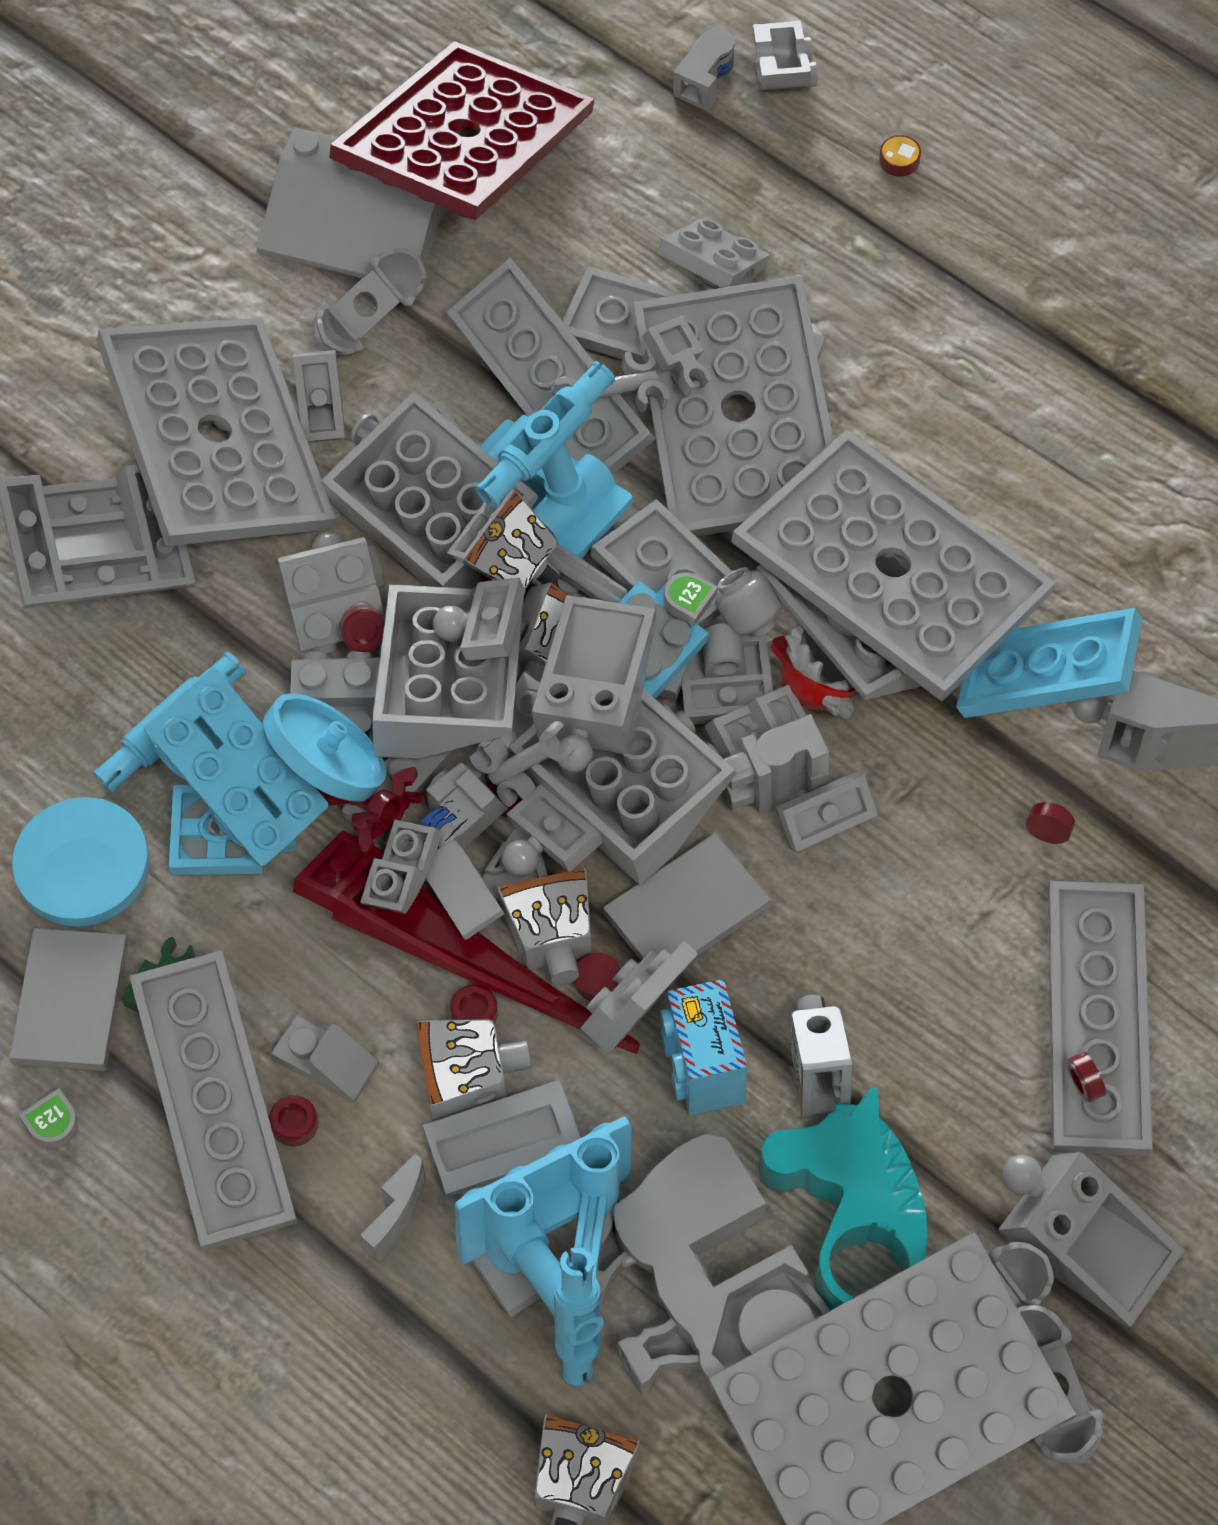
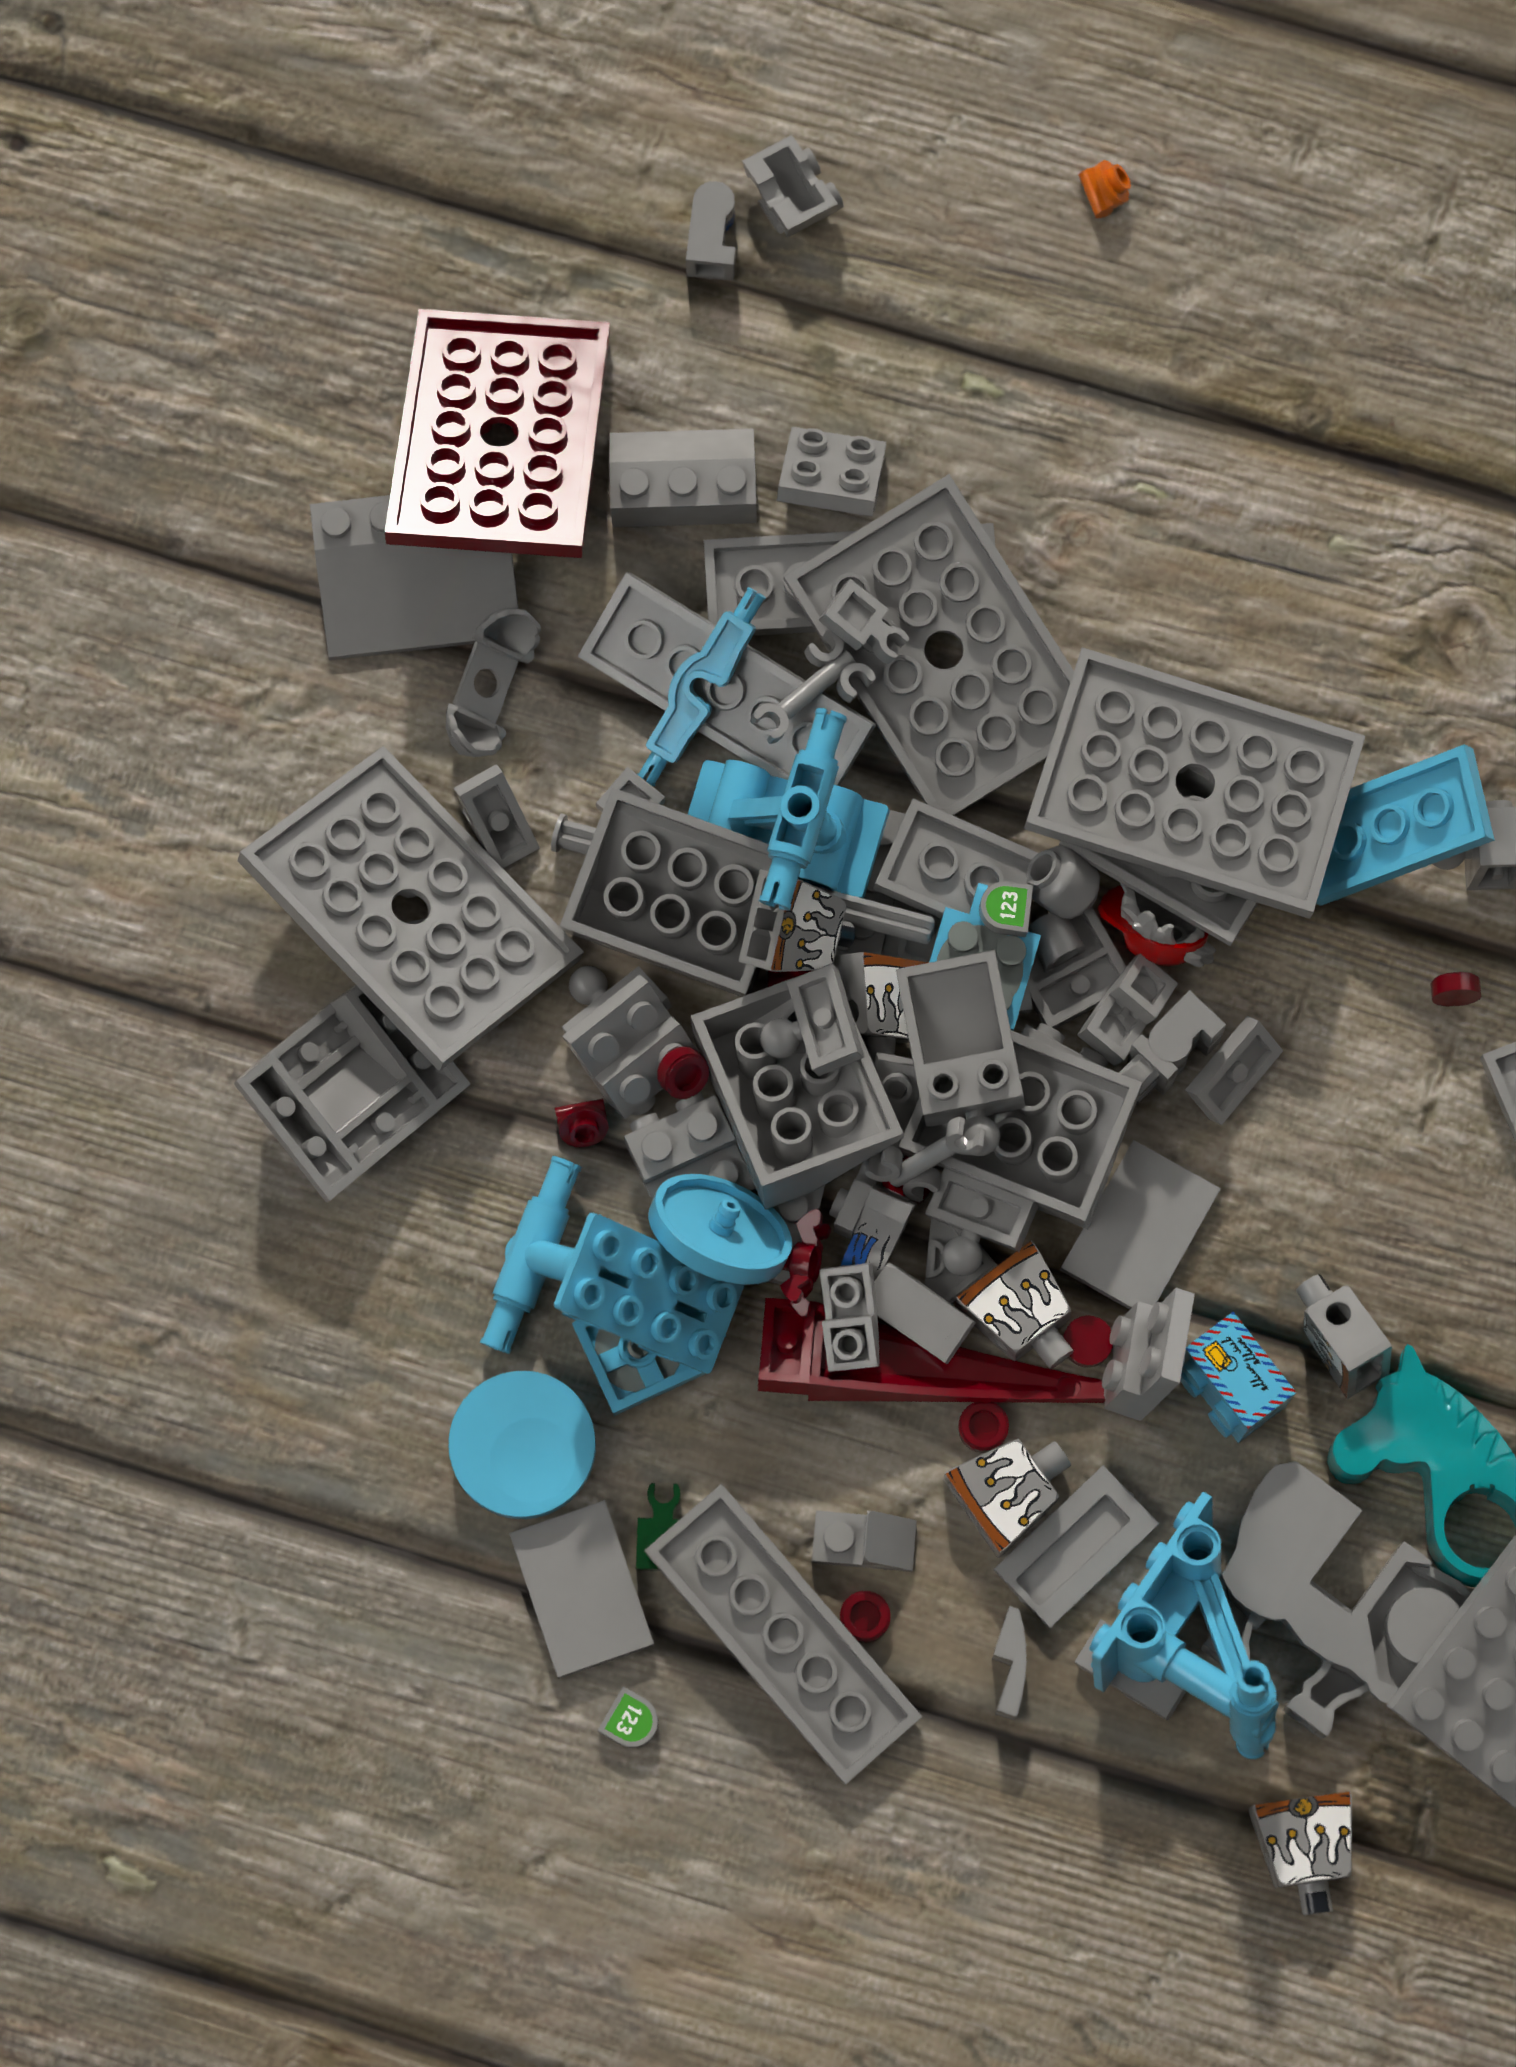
camera: 25 degrees left, 15 degrees up
tile [879,135,921,176] -> none
none -> dark red plate [554,1098,608,1148]
none -> light grey slope [609,429,757,527]
none -> medium azure piece [637,587,766,786]
none -> orange plate [1079,160,1131,219]

